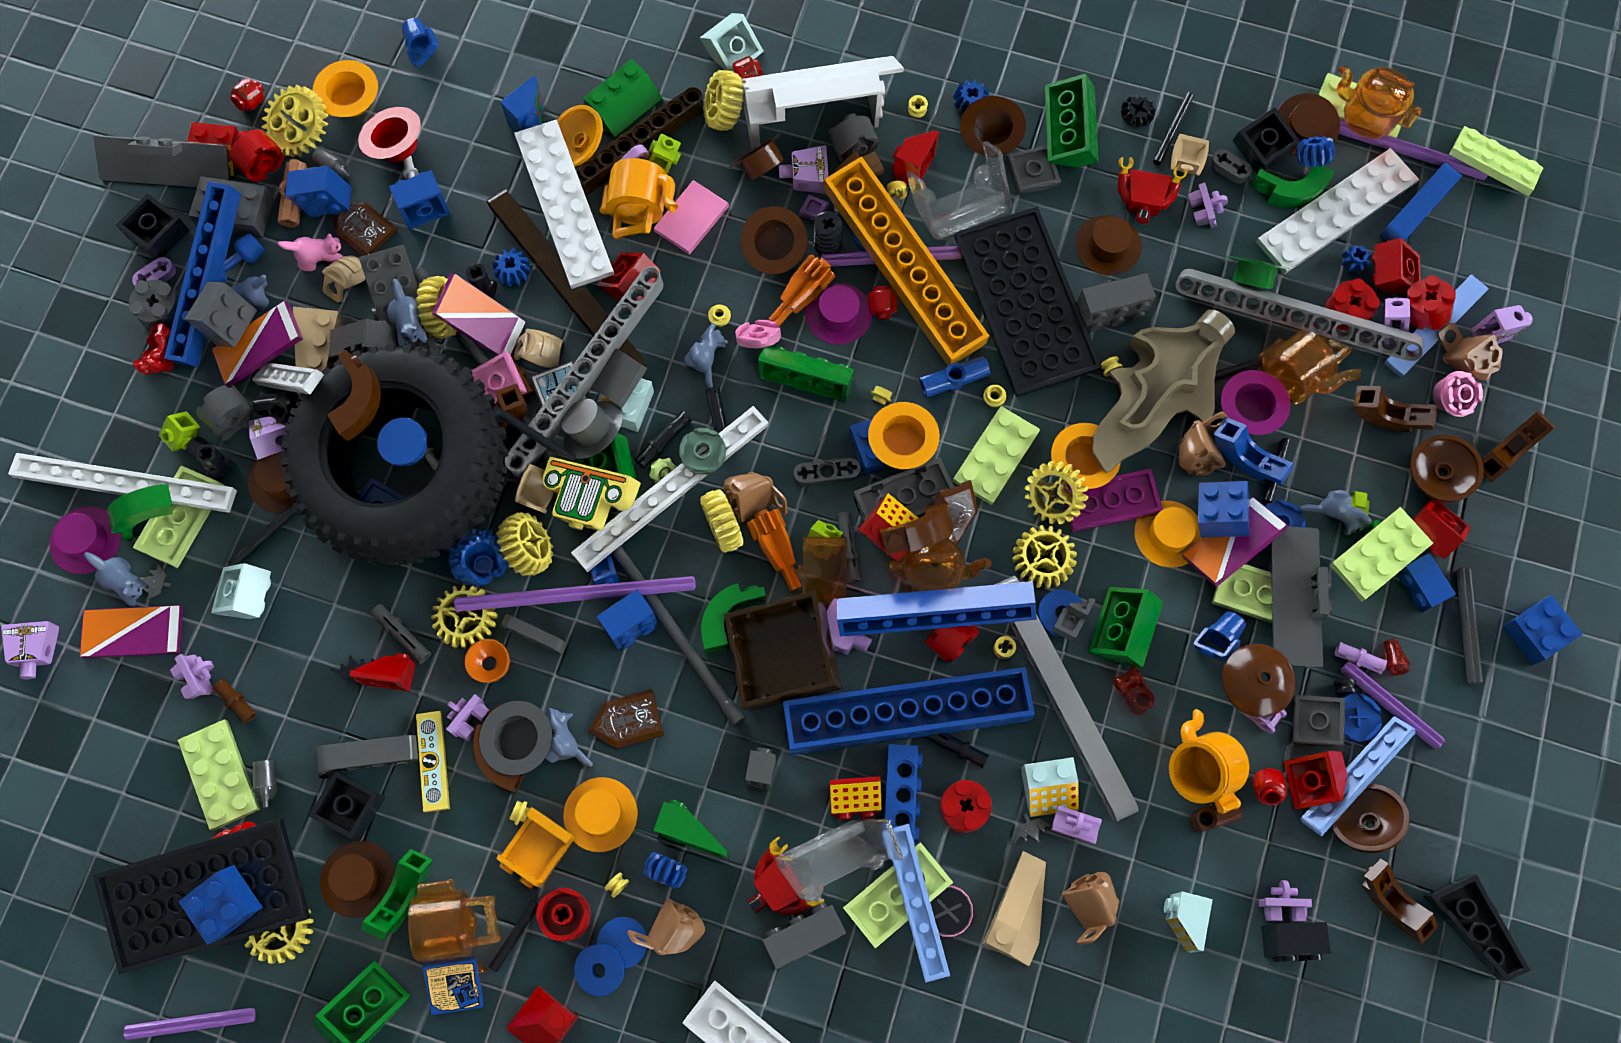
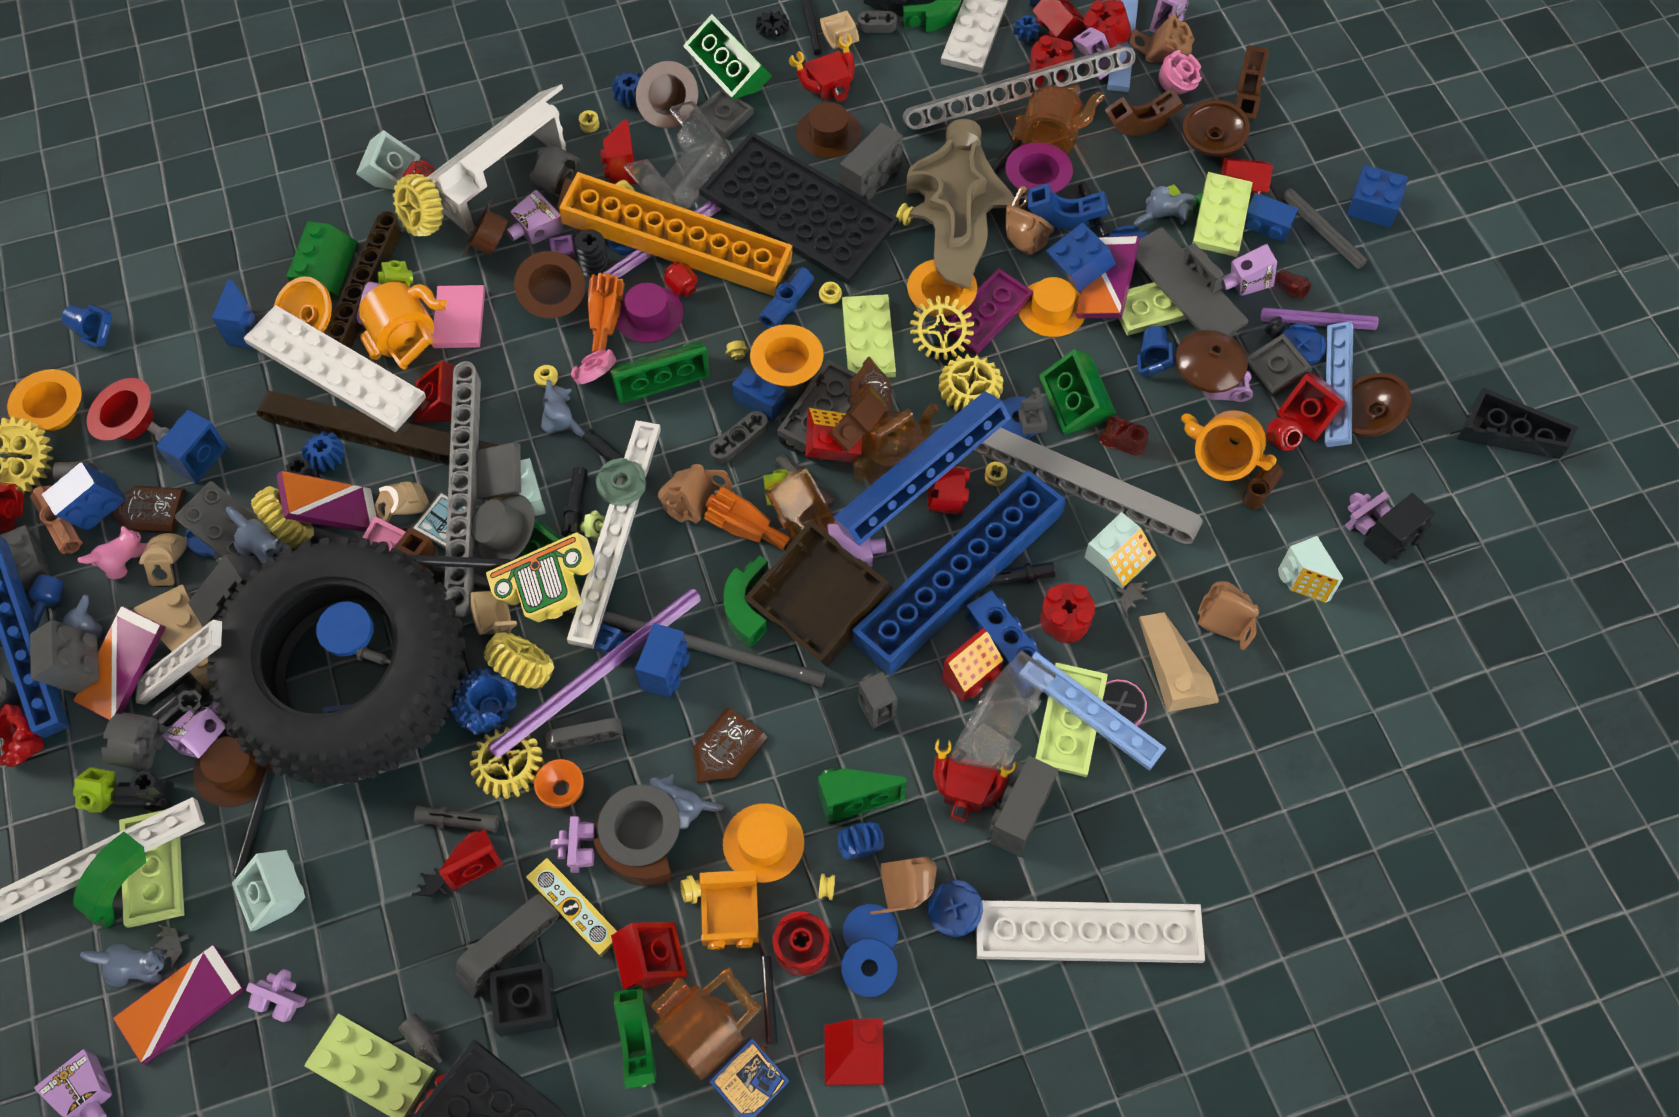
camera: 35 degrees left, 10 degrees down
magenta hose [50,507,121,574] -> none
reddish brown pin [212,678,257,724] -> none
reddish brown hose [320,841,395,918] -> none
reddish brown arch [327,350,381,441] -> none
light yellow gear [700,489,743,553] -> none
lavender hips [1051,806,1102,844] -> none
lavender hips [1188,183,1228,228] -> none
green hose [1224,255,1292,289] -> none
lavender pin [1334,642,1387,674] -> none
reddish brown arch [1362,859,1438,945] -> none
none -> red slope [611,922,688,990]
none -> blue tile [927,880,983,937]
none -> lavender torso [1221,244,1277,296]

